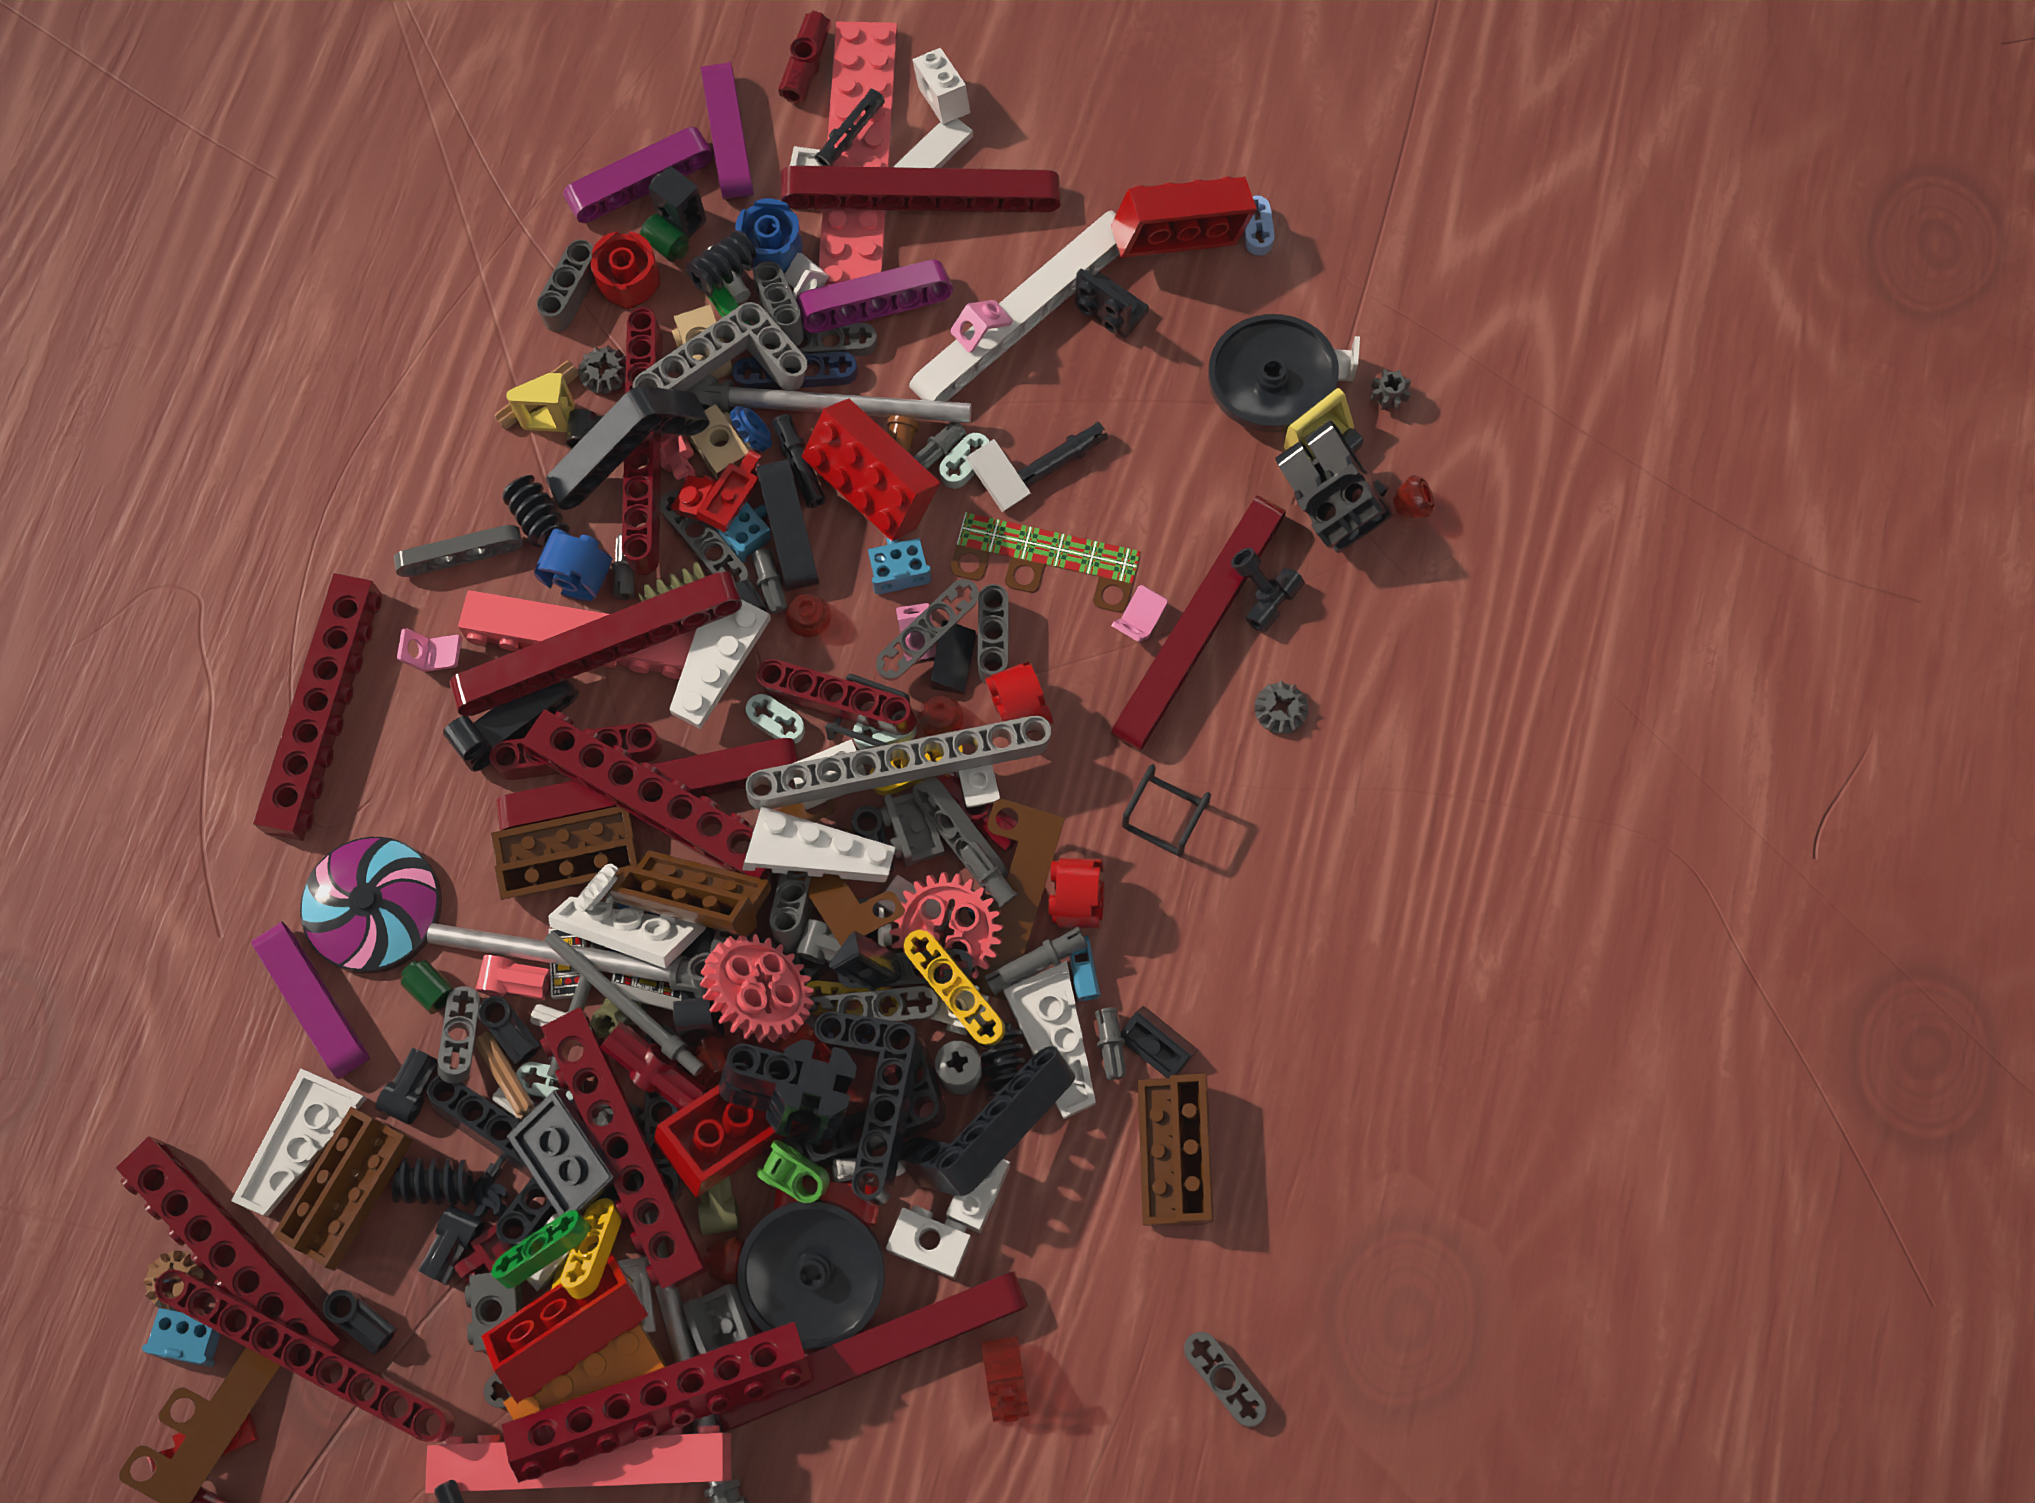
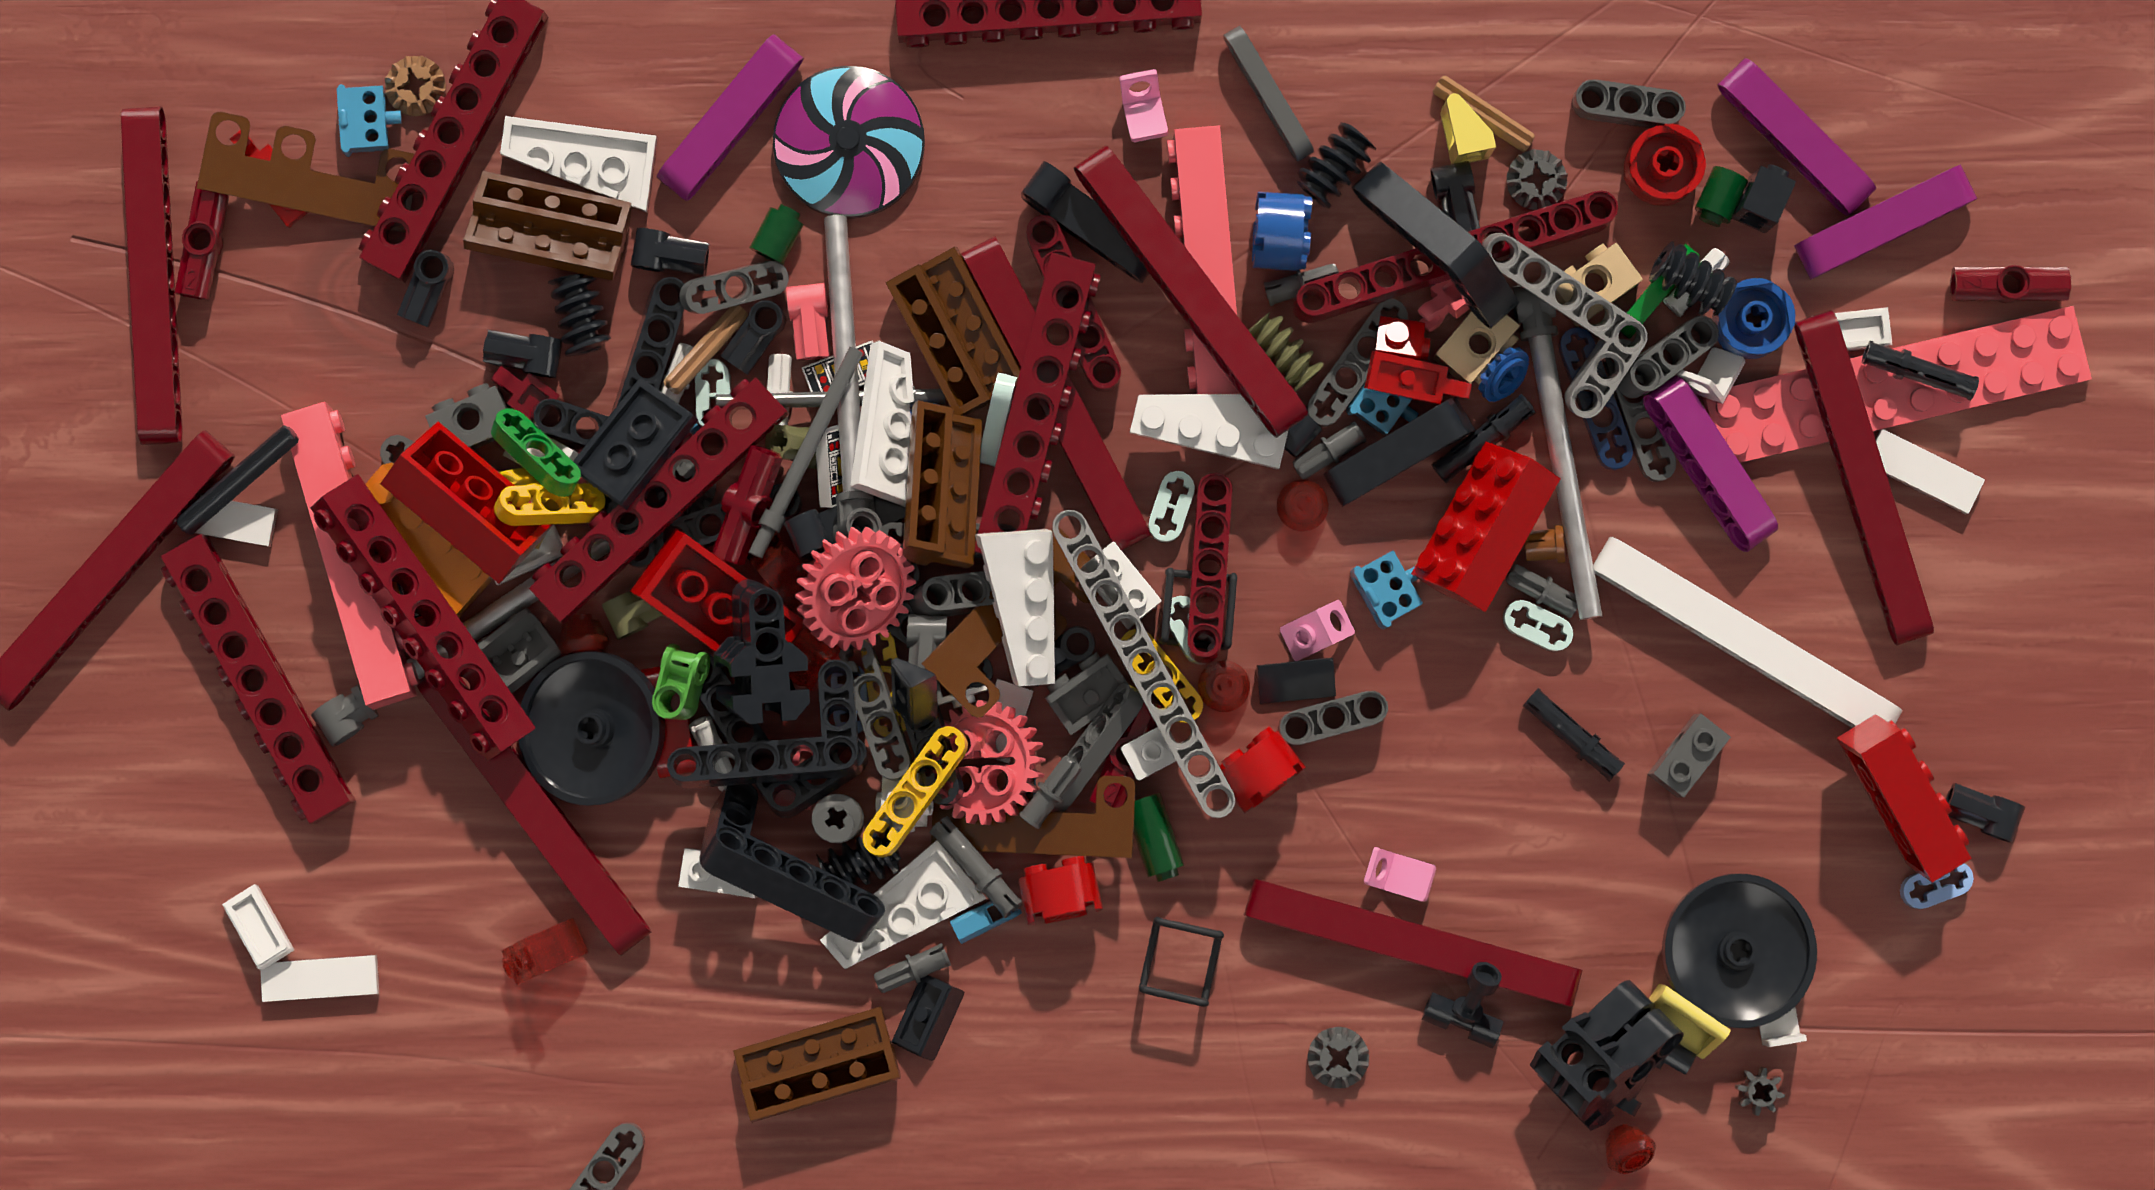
camera: 70 degrees right, 15 degrees up
dark red beam [155,1269,455,1443] -> none
black piece [472,1157,509,1219] -> none
white gear [575,863,618,912] -> none
dark grey beam [876,579,979,681] -> none
white brick [886,1205,971,1280] -> none
white brick [913,48,970,124] -> none
piece [950,512,1140,612] -> none
bright pink bracket [951,300,1013,352] -> none
white tile [966,439,1030,512] -> none
black bracket [1075,268,1149,339] -> none
none -> light aqua beam [980,372,1017,466]
none -> dark green brick [1133,793,1184,882]
none -> dark grey brick [1648,713,1731,798]
none -> black piece [1945,783,2025,843]

